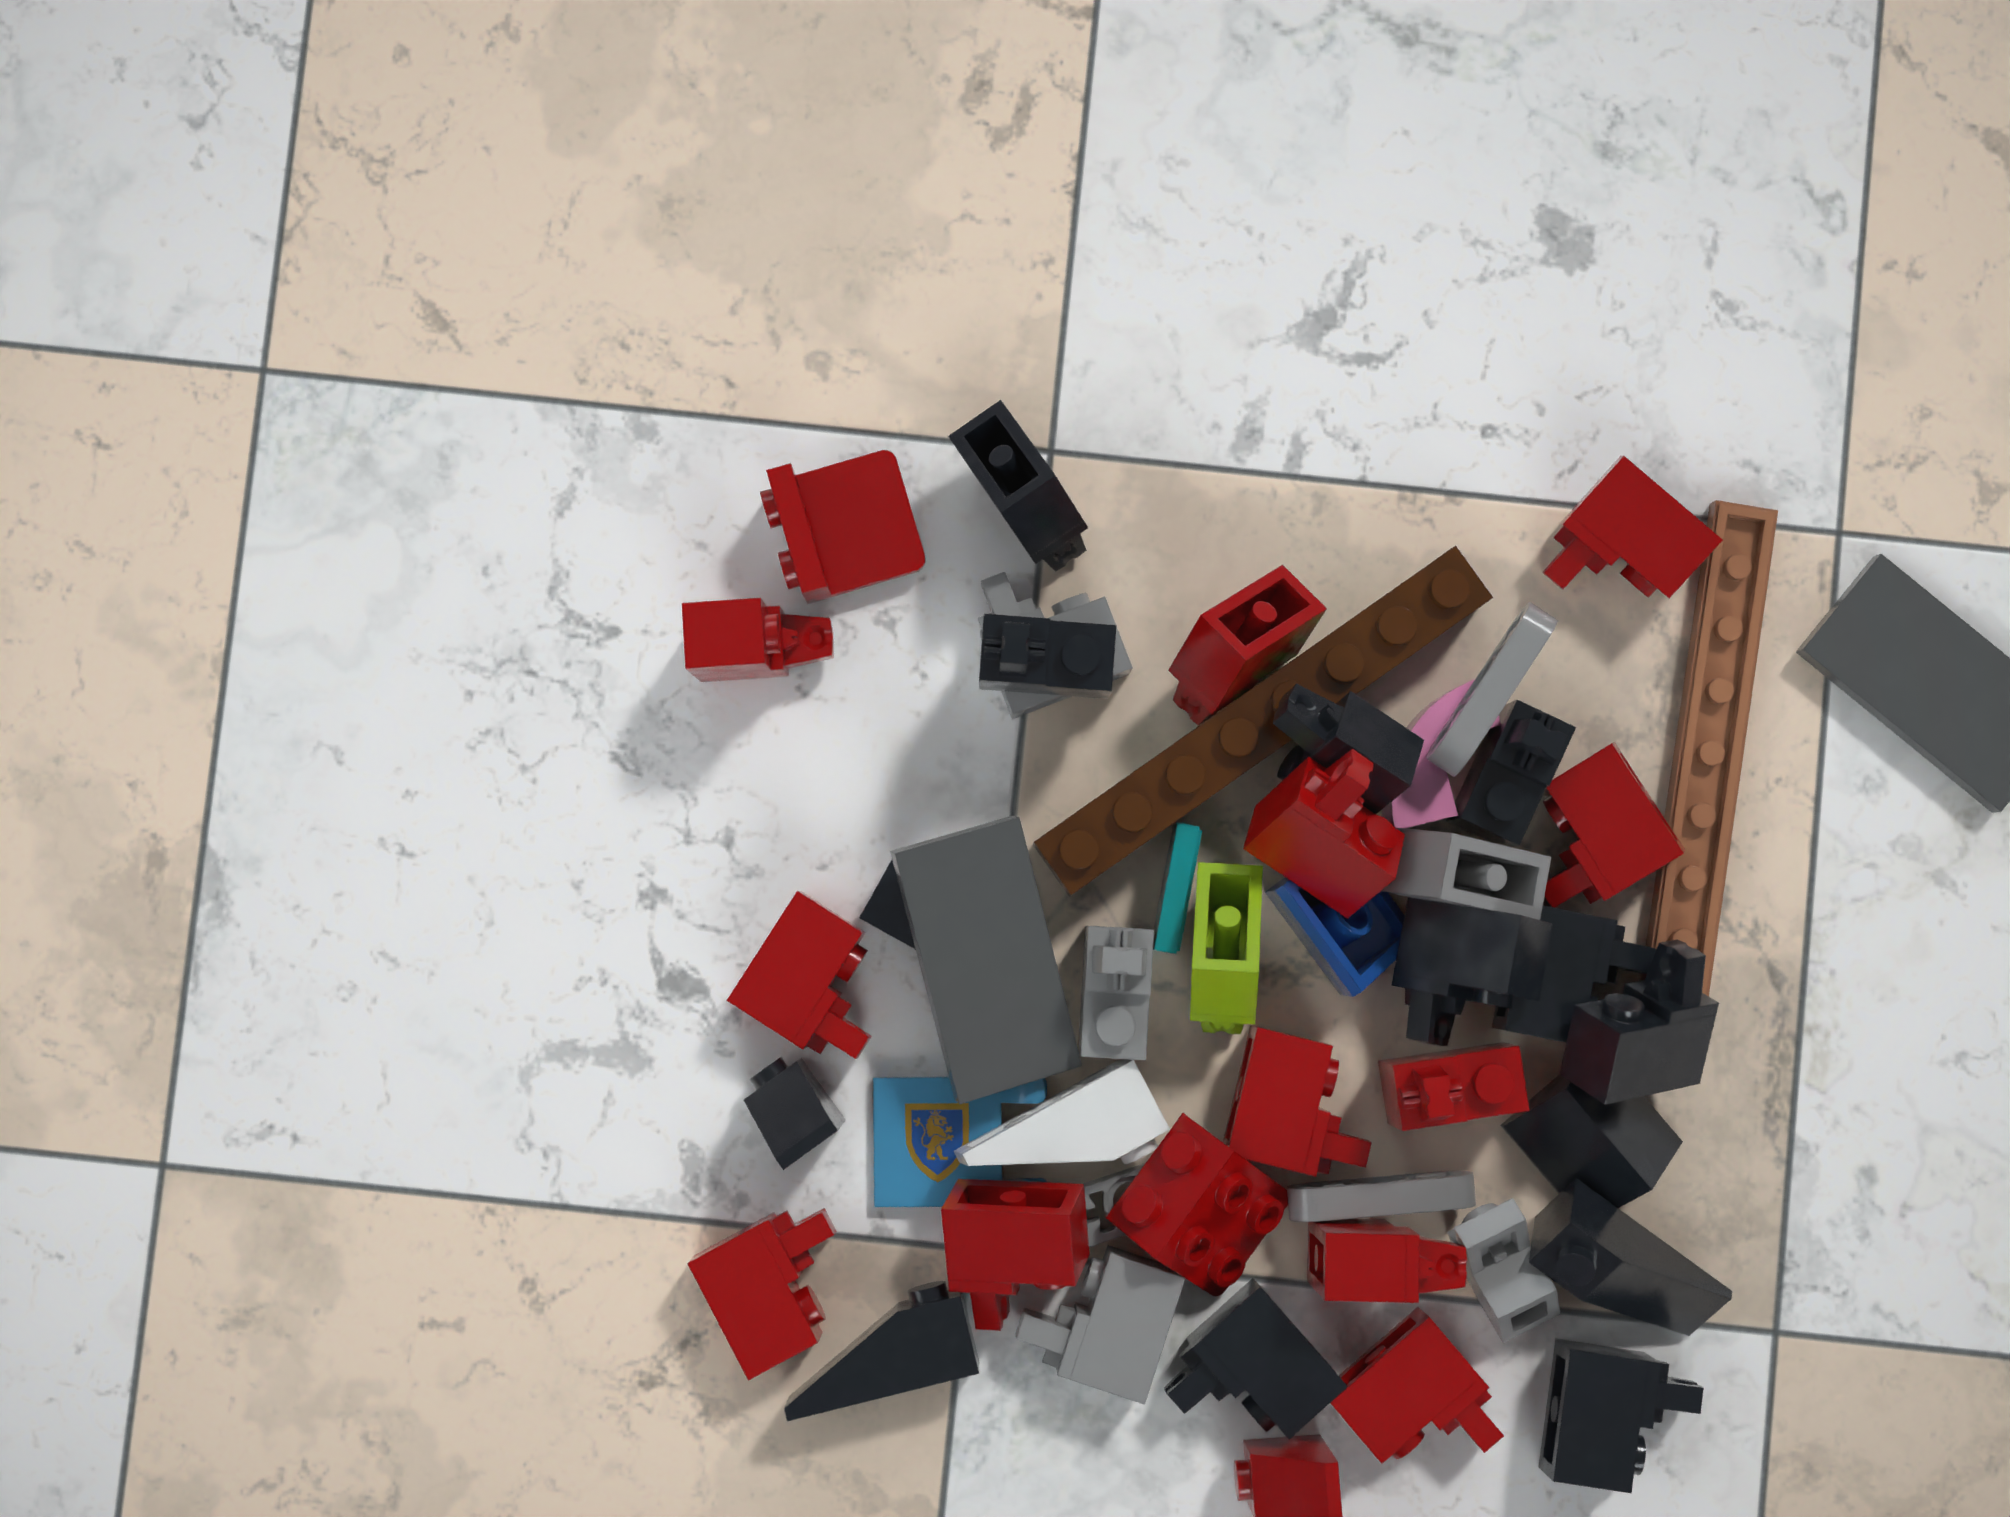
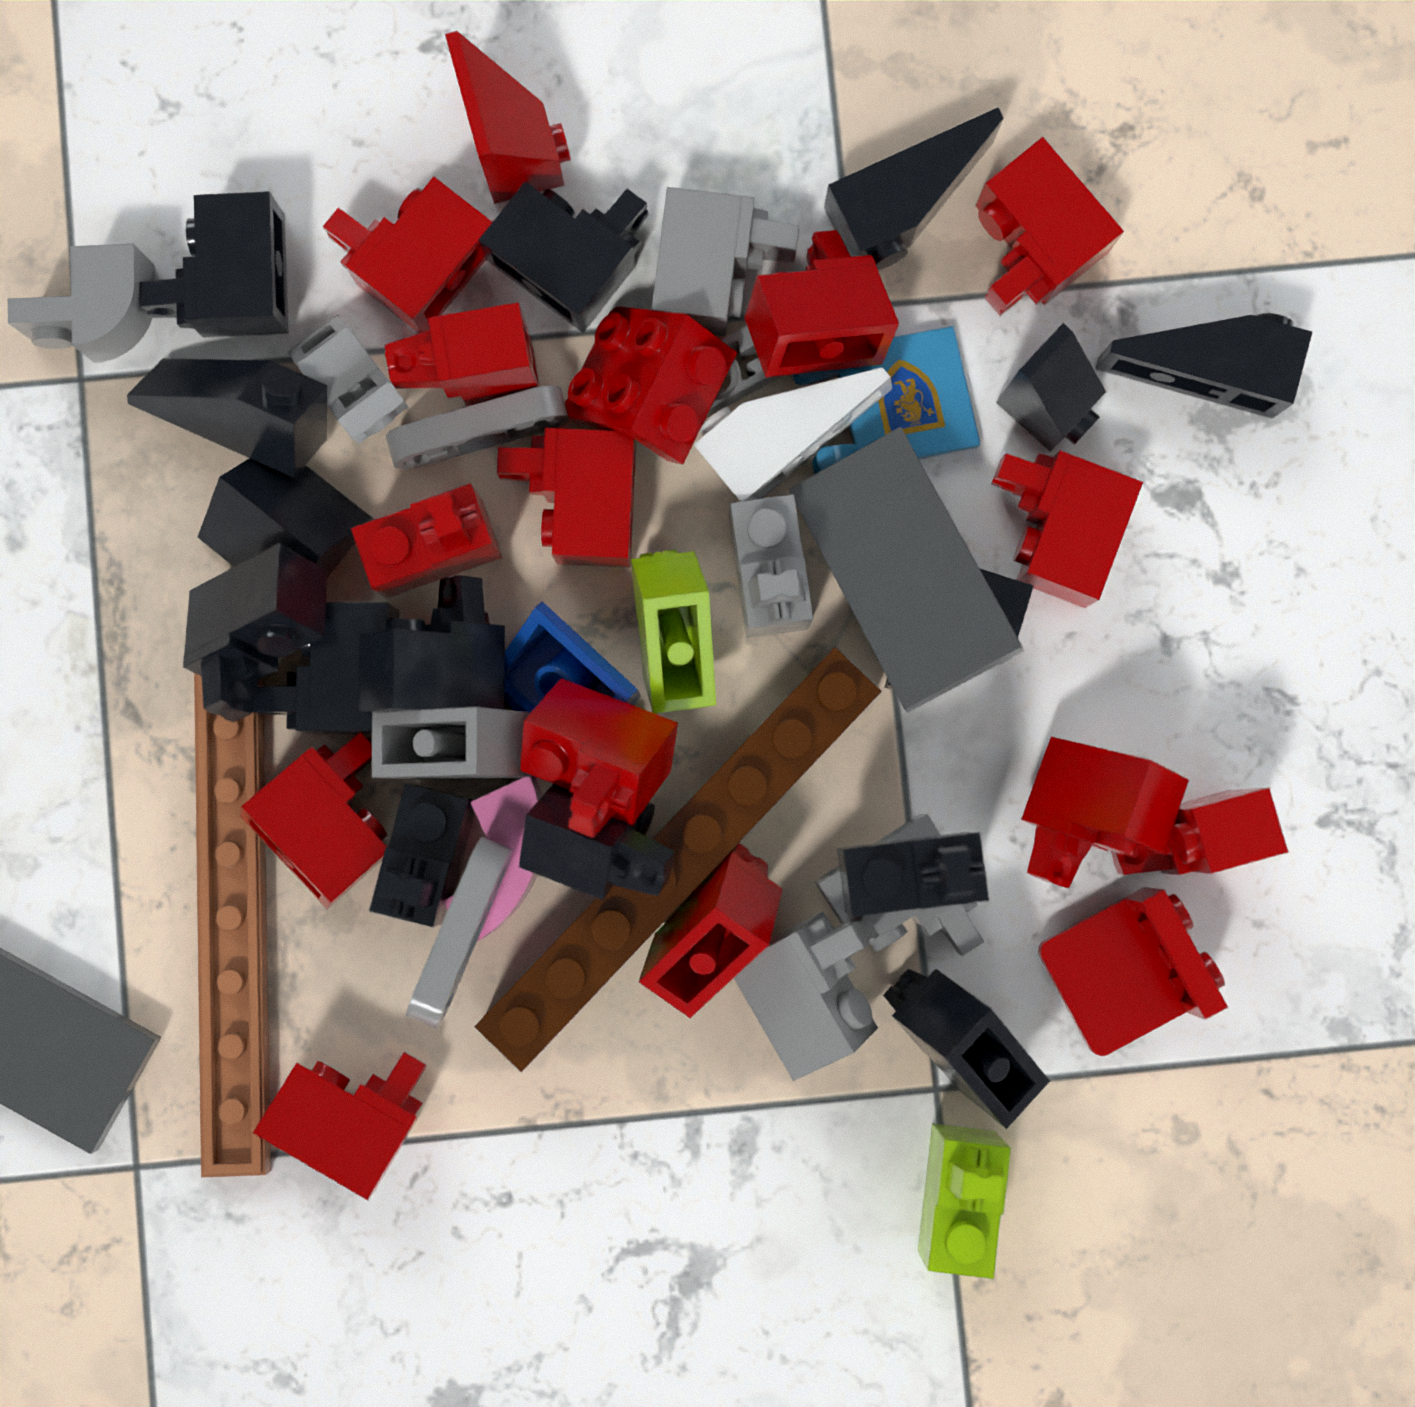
camera: 170 degrees right, 0 degrees up
teal tile [1153,823,1202,954] -> none
none -> light grey brick [8,243,154,363]
none -> light grey hinge [734,911,879,1081]
none -> lime hinge [918,1123,1011,1279]
none -> red hinge [1021,736,1189,888]
none -> black slope [1095,313,1313,419]

